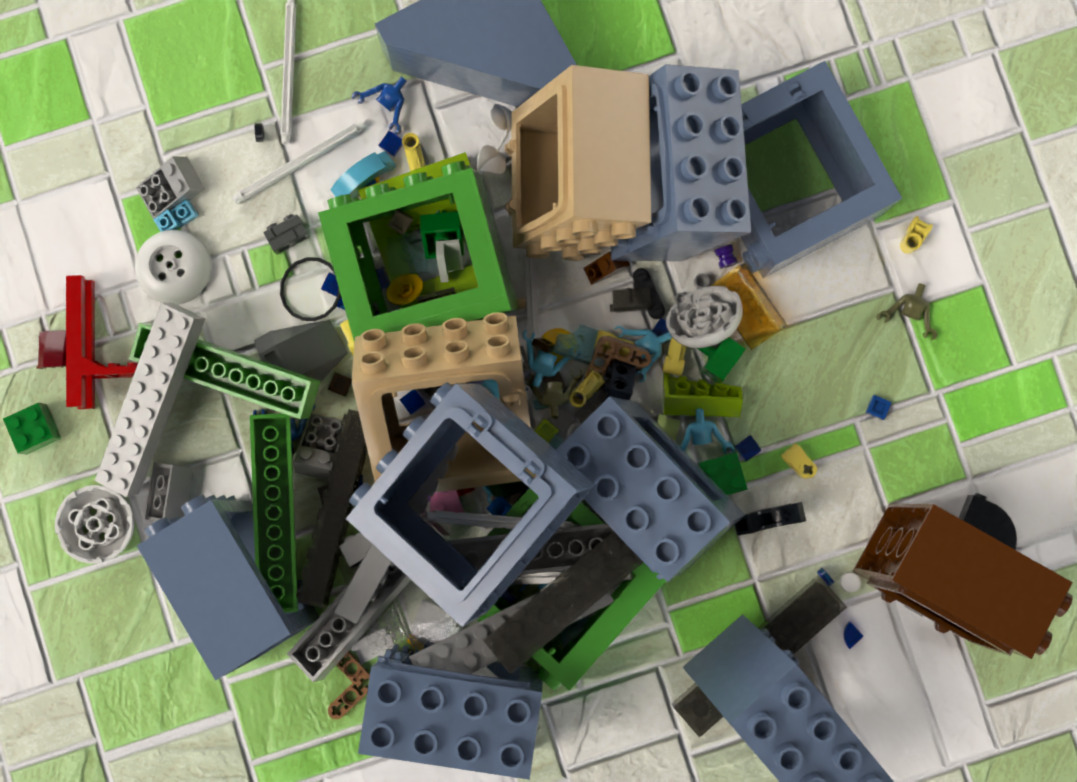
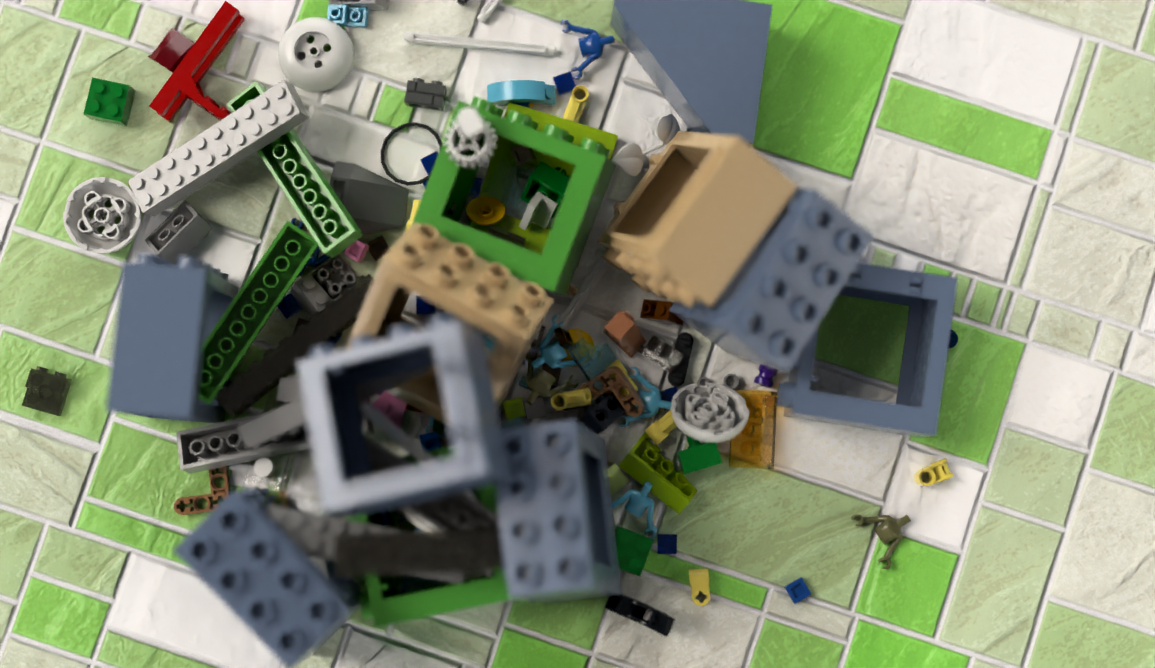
camera: 30 degrees right, 0 degrees up
none -> clear smoke plate [22,366,72,416]
none -> white tile [254,457,275,478]
none -> tile [278,293,303,319]
none -> bright pink plate [344,239,369,263]
none -> white gear [443,117,497,168]
none -> white brick [456,106,489,140]
none -> nougat wedge [603,310,647,358]

